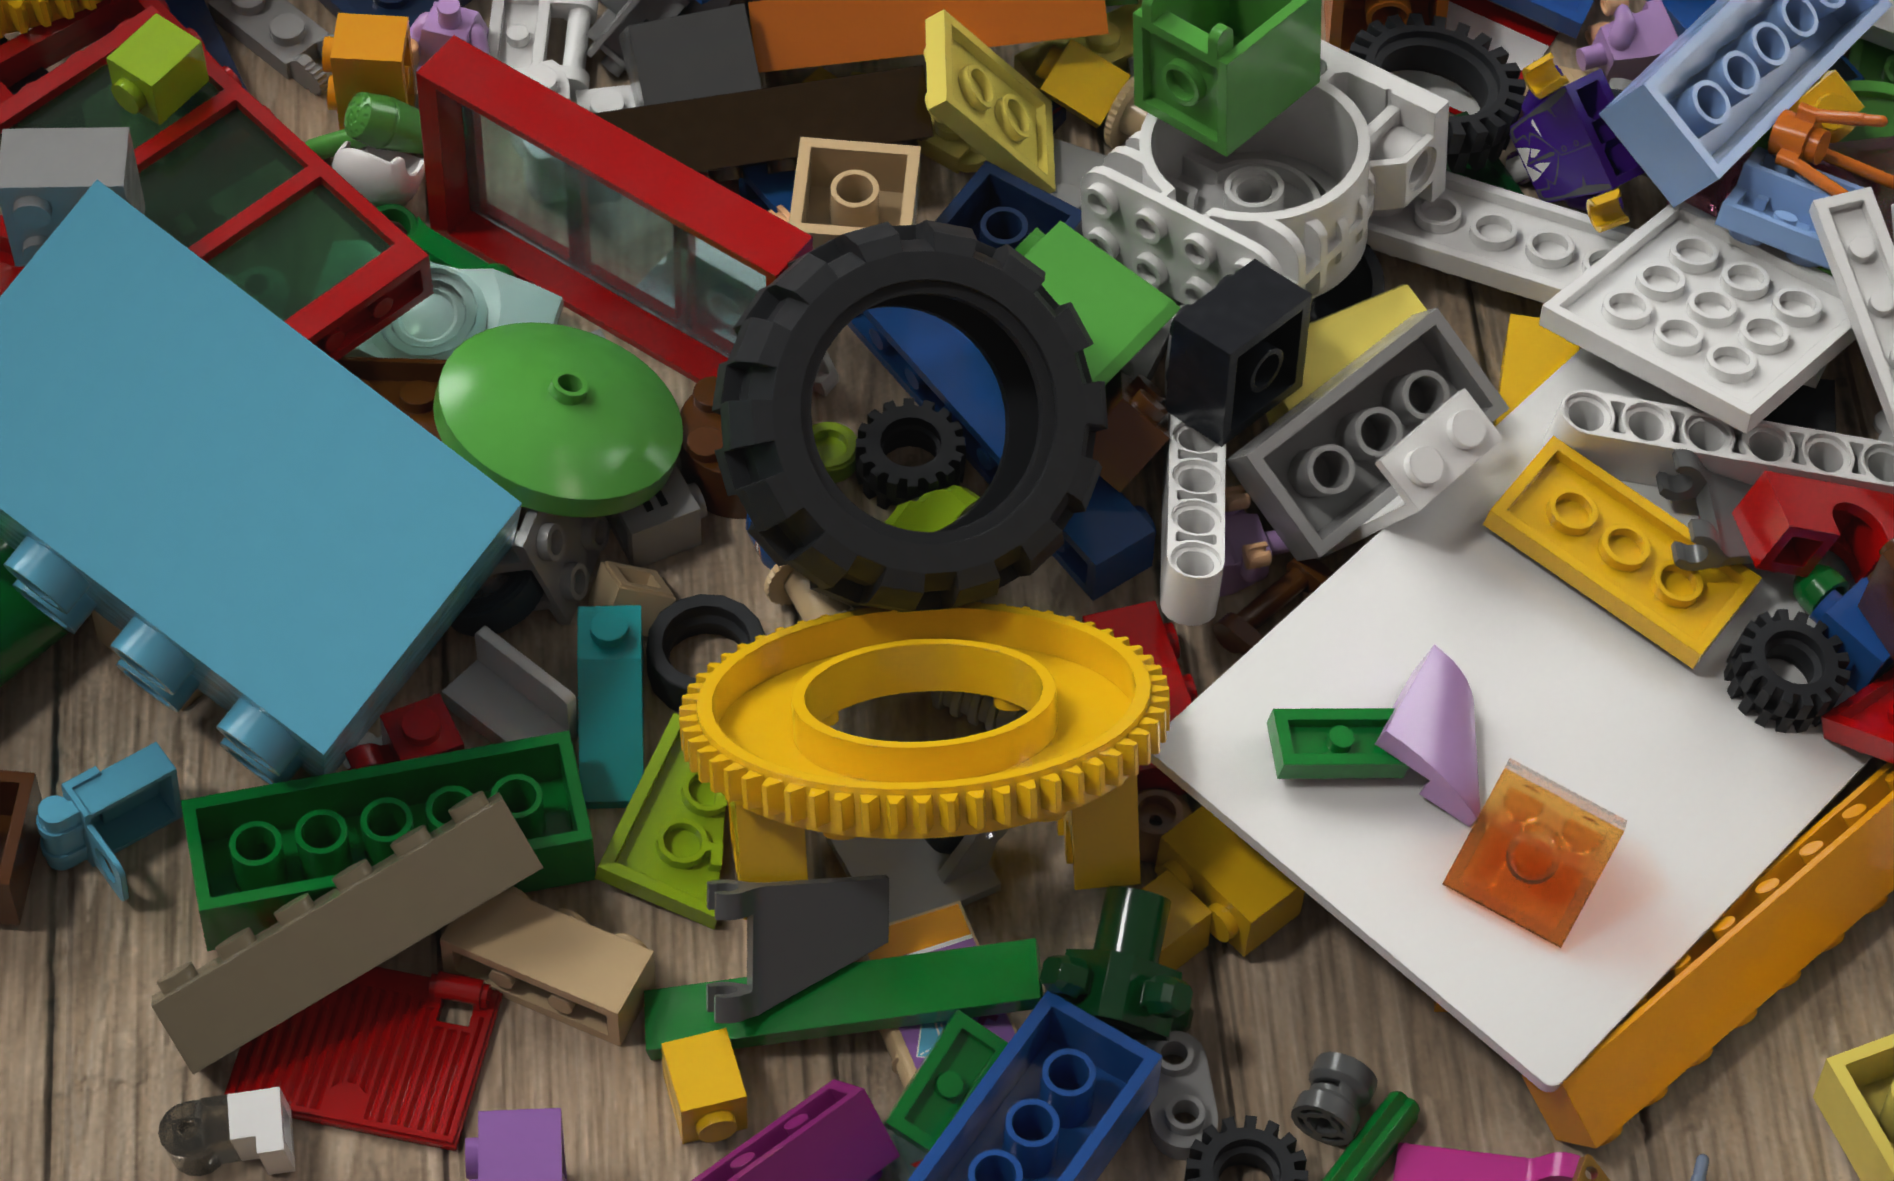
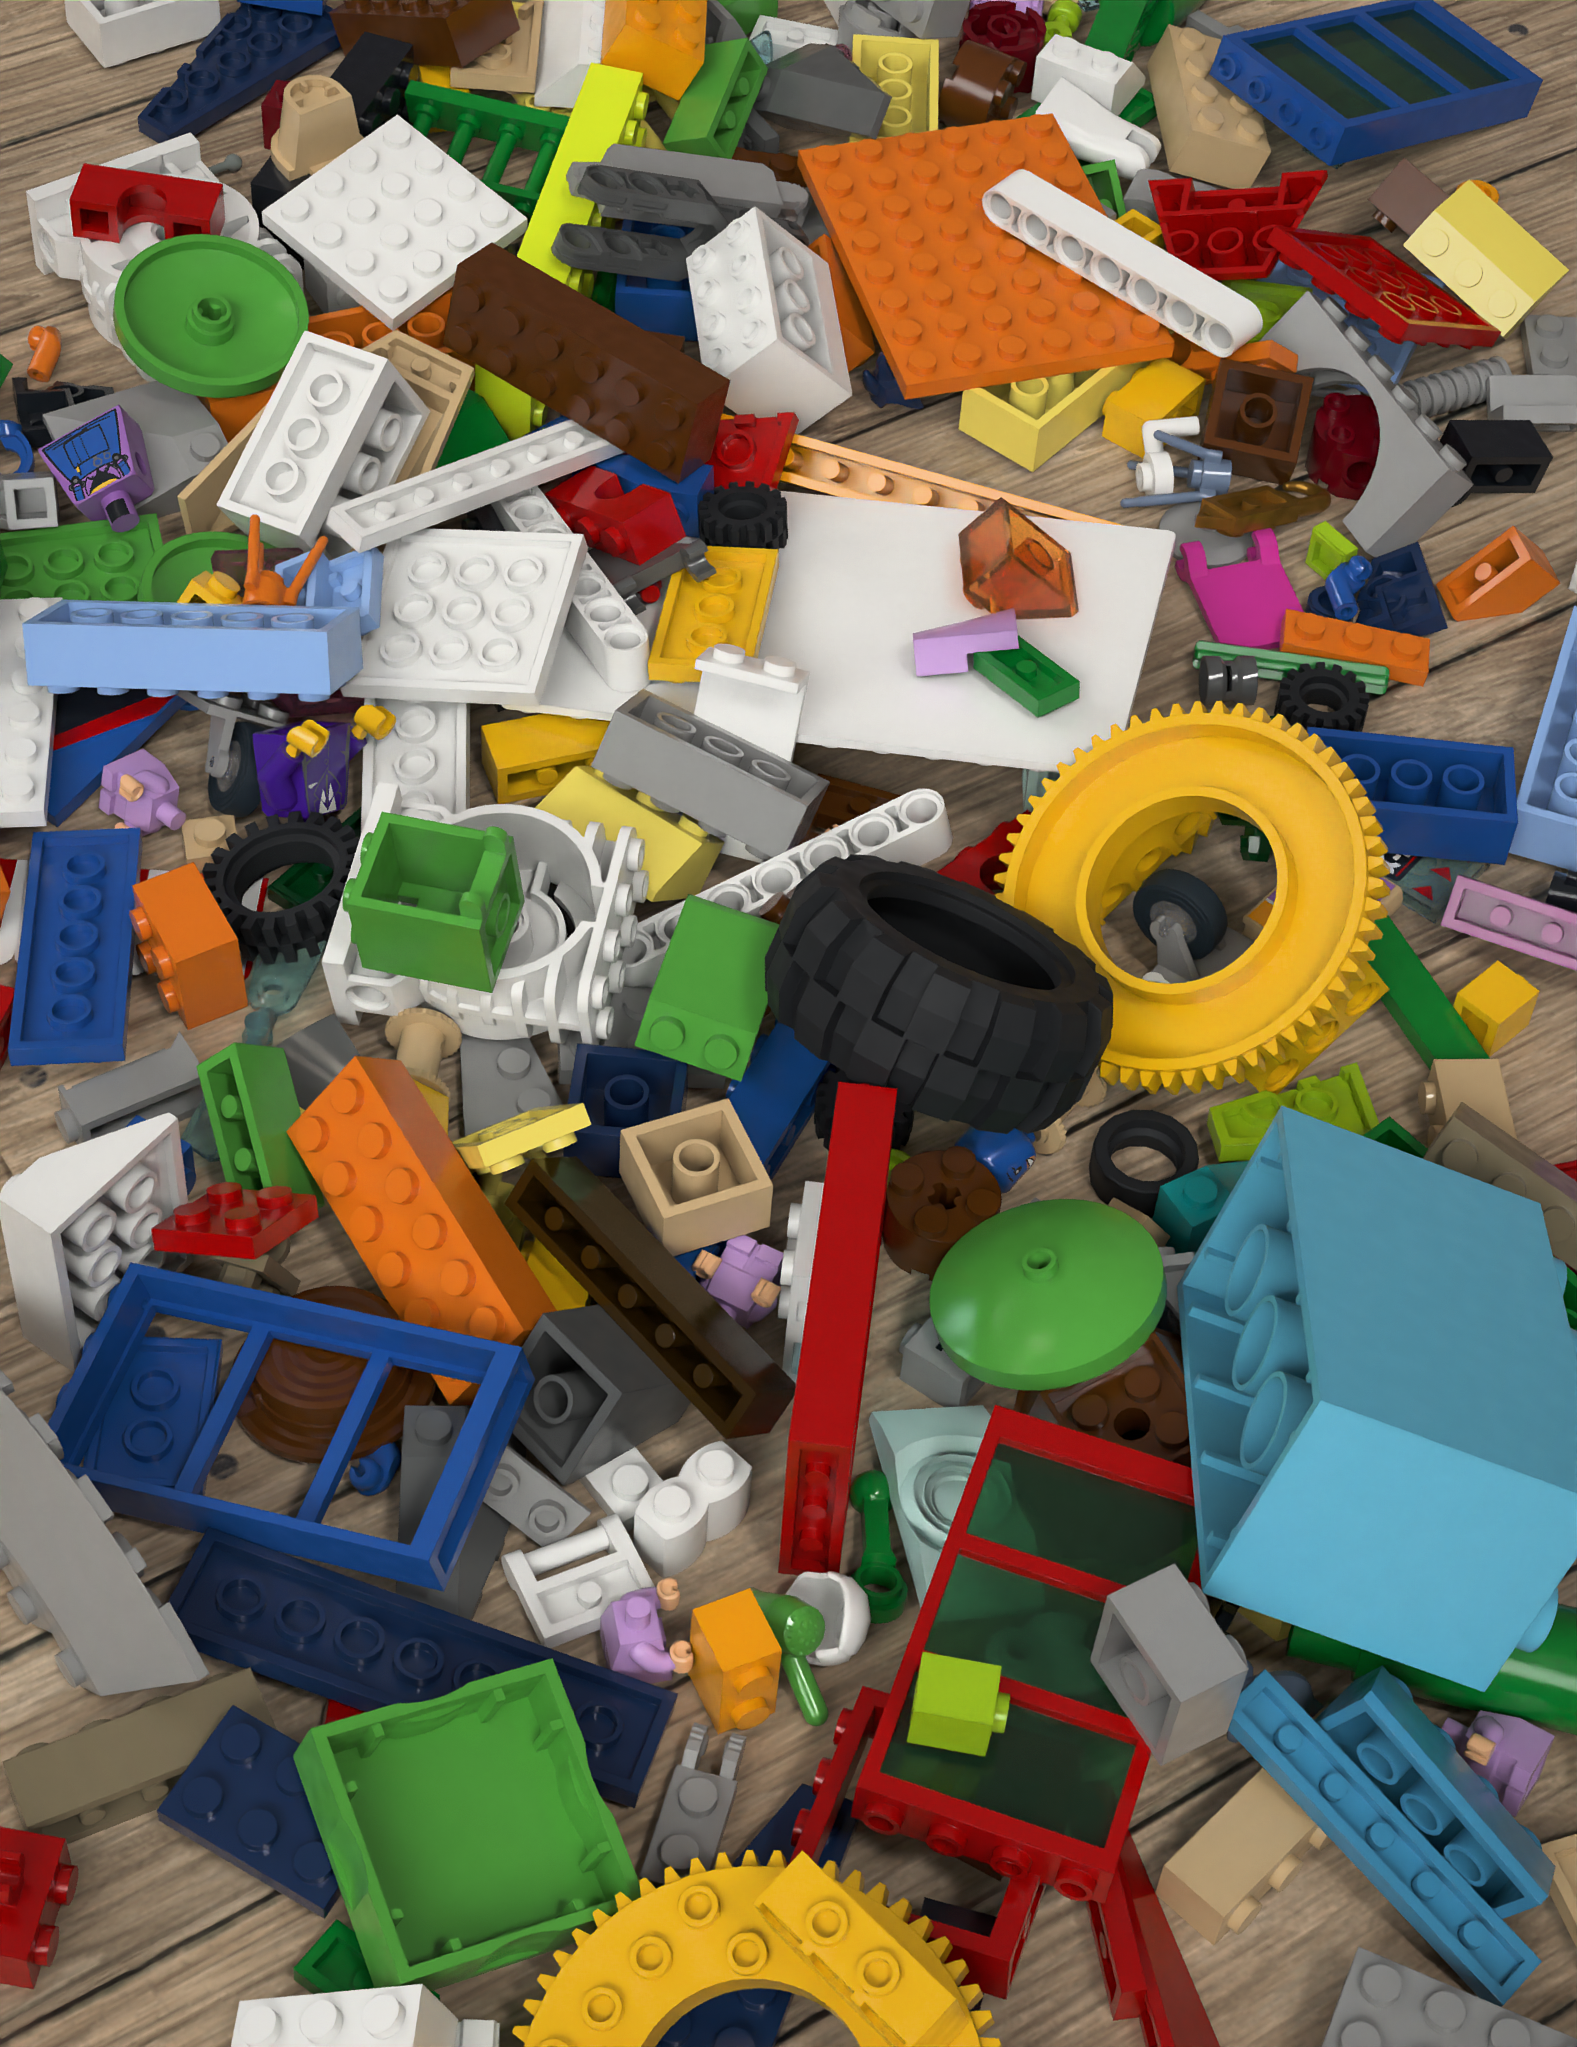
camera: 120 degrees left, 5 degrees down
dark grey flag [706,875,889,1023] -> none
green plate [883,1010,1008,1154] -> none
black brick [1165,259,1312,447] -> none

